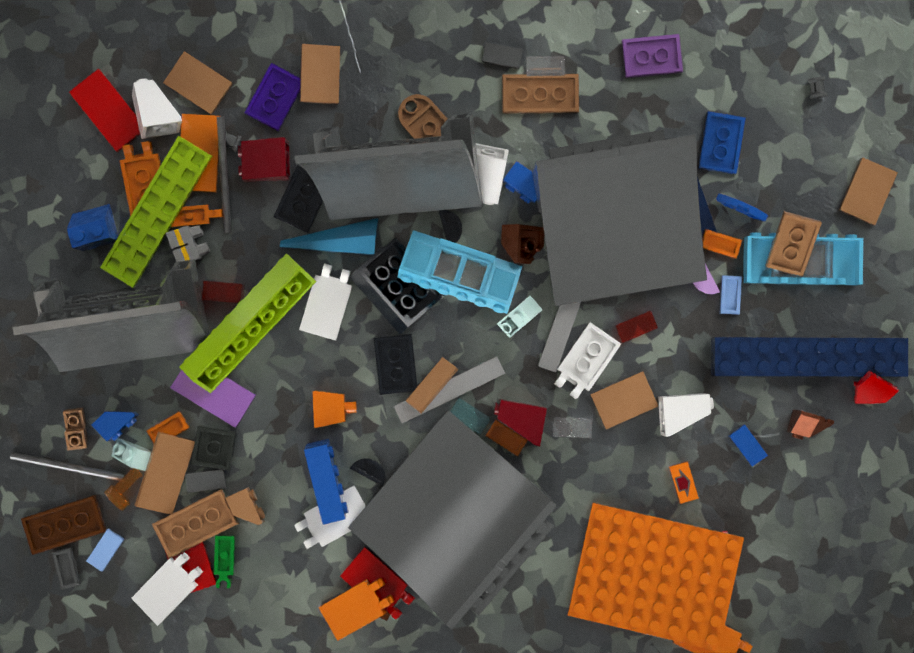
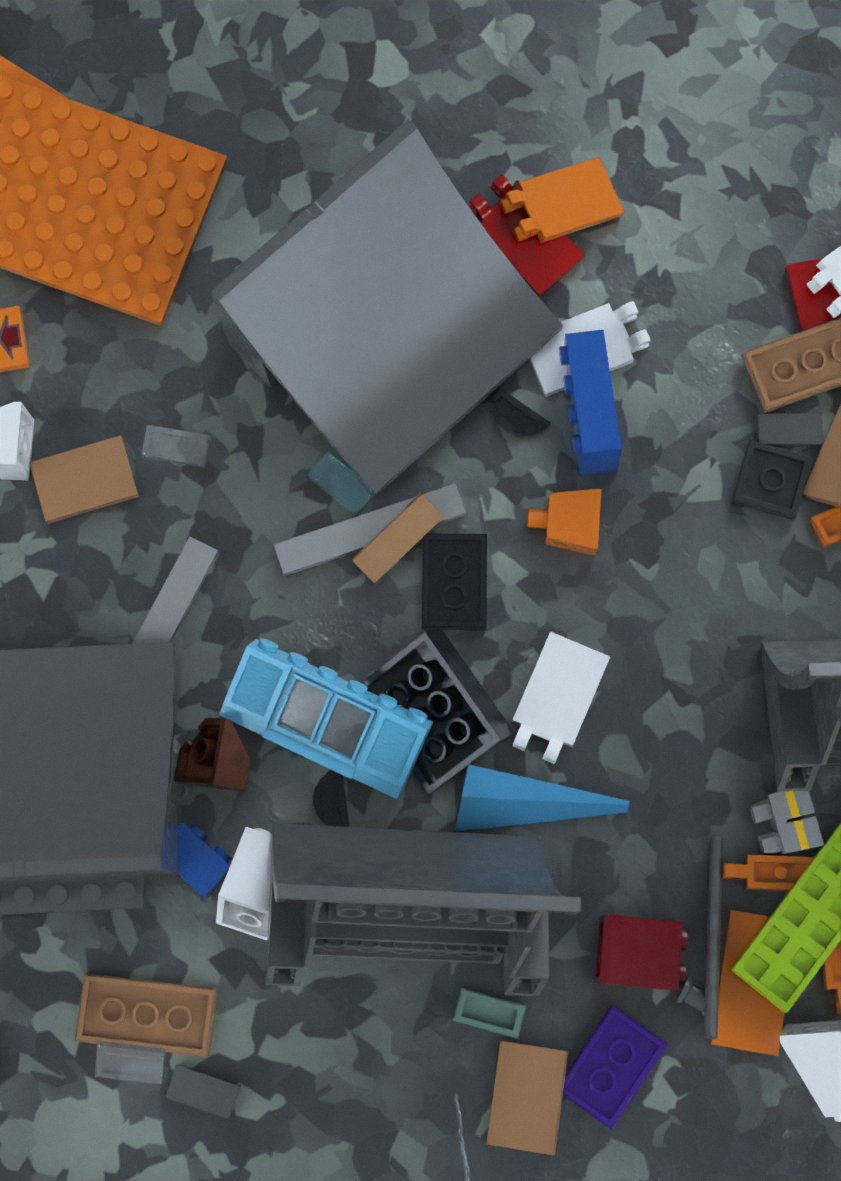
camera: 165 degrees left, 10 degrees down
medium nougat tile [163,51,233,115] -> none
medium lavender tile [170,370,256,428] -> none
lime brick [179,253,317,393] -> none
clear red brick [202,281,245,303] -> none
green plate [214,535,235,589] -> none
medium nougat slope [225,487,265,525] -> none
black tile [273,165,323,233] -> none
medium nougat tile [398,94,447,139] -> none
orange tile [485,419,528,456] -> none
dark red slope [494,399,547,447] -> none
light aqua slope [497,296,542,338] -> none
white tile [554,322,621,399] -> none
clear red tile [615,310,658,343] -> none
none -> sand green tile [453,988,526,1039]

